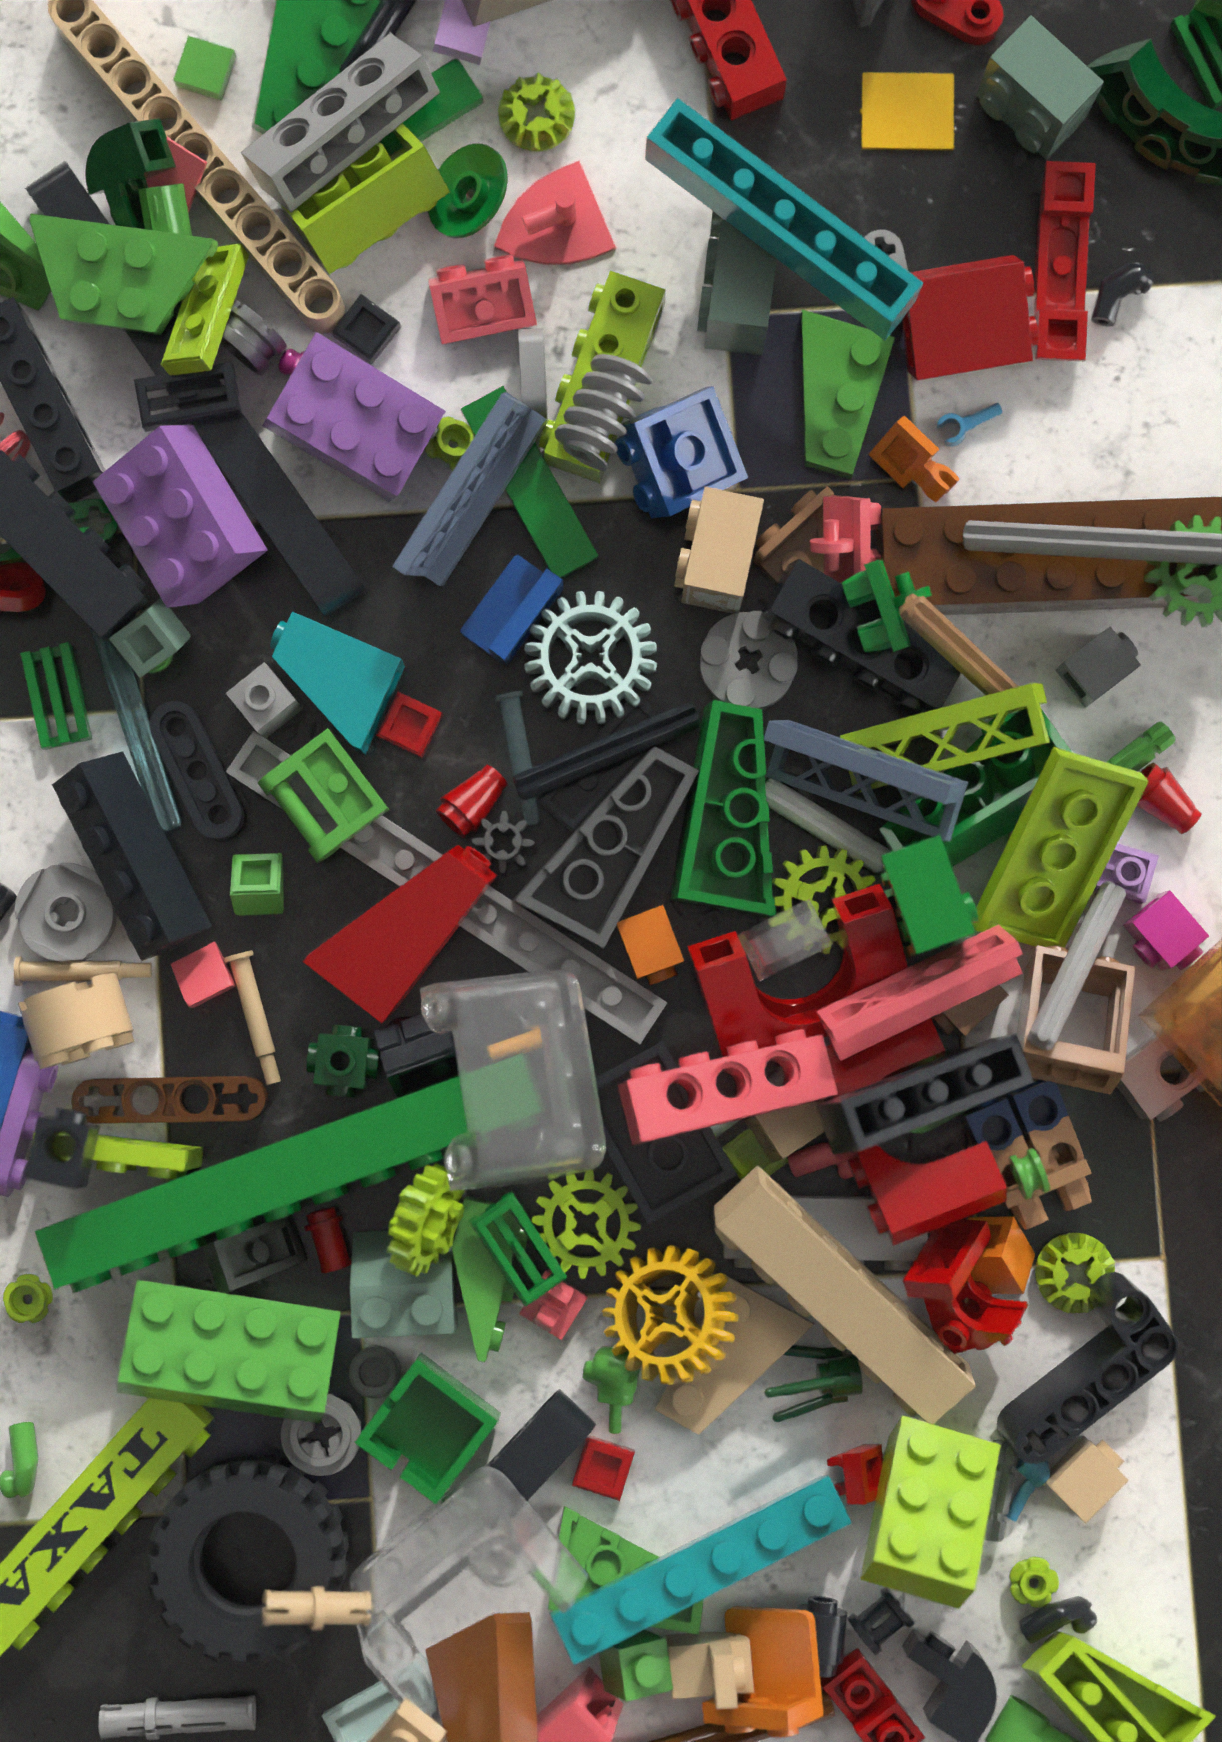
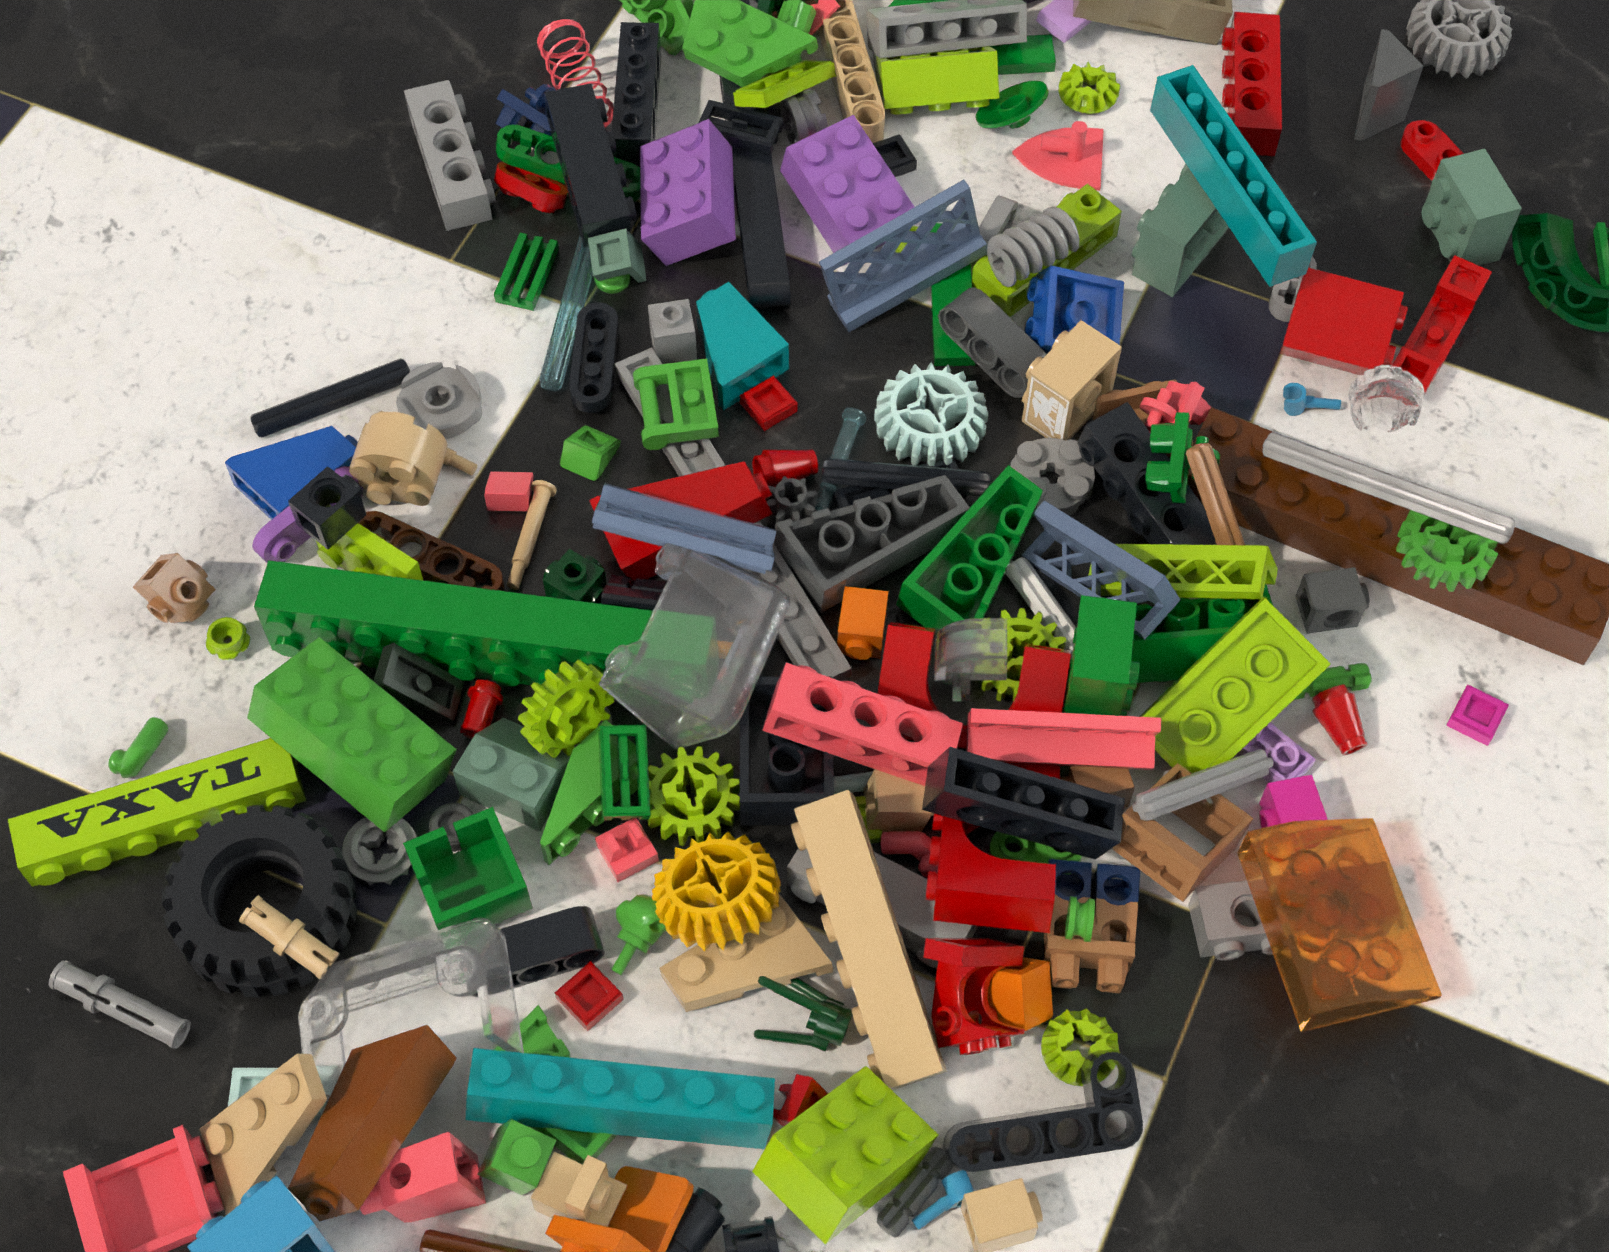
camera: 25 degrees right, 25 degrees down
black brick [52,751,212,961] -> none
coral bracket [429,255,537,344] -> none
blue panel [461,555,564,667] -> none
bright green wing [800,309,895,479] -> none
yellow window [860,73,954,150] -> none
orange plate [868,415,960,502] -> none
black arm [1091,262,1154,327] -> none
none -> sand blue fence [592,483,777,574]
none -> dark grey beam [938,287,1047,398]
none -> clear hair [1348,365,1425,432]

